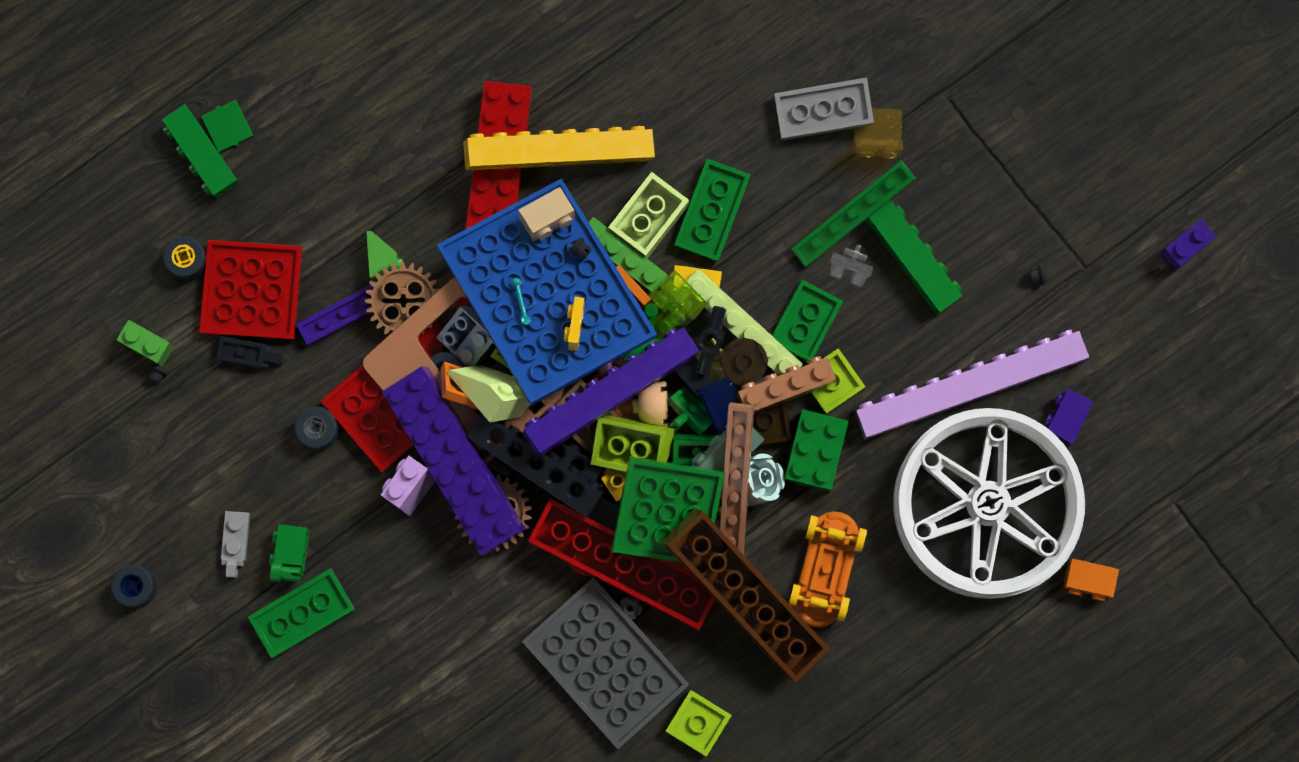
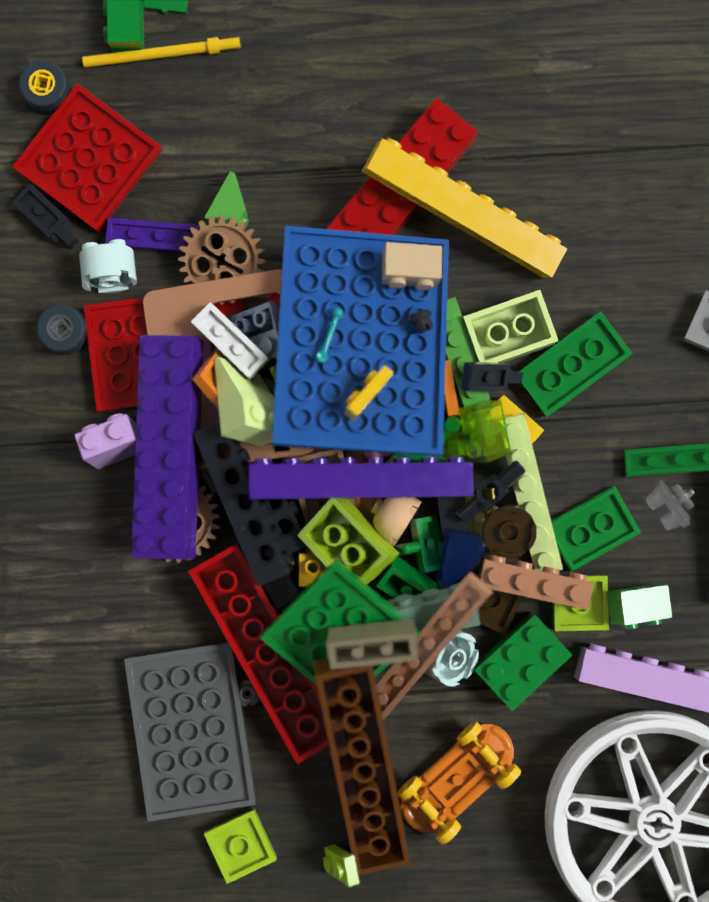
camera: 30 degrees right, 5 degrees up
none -> light aqua brick [79,239,137,293]
none -> yellow bar [82,37,241,68]
none -> white plate [191,302,270,380]
none -> lime plate [323,844,359,887]
none -> dark tan brick [327,619,418,669]
none -> black hinge [461,362,523,391]
none -> brick [606,584,672,629]

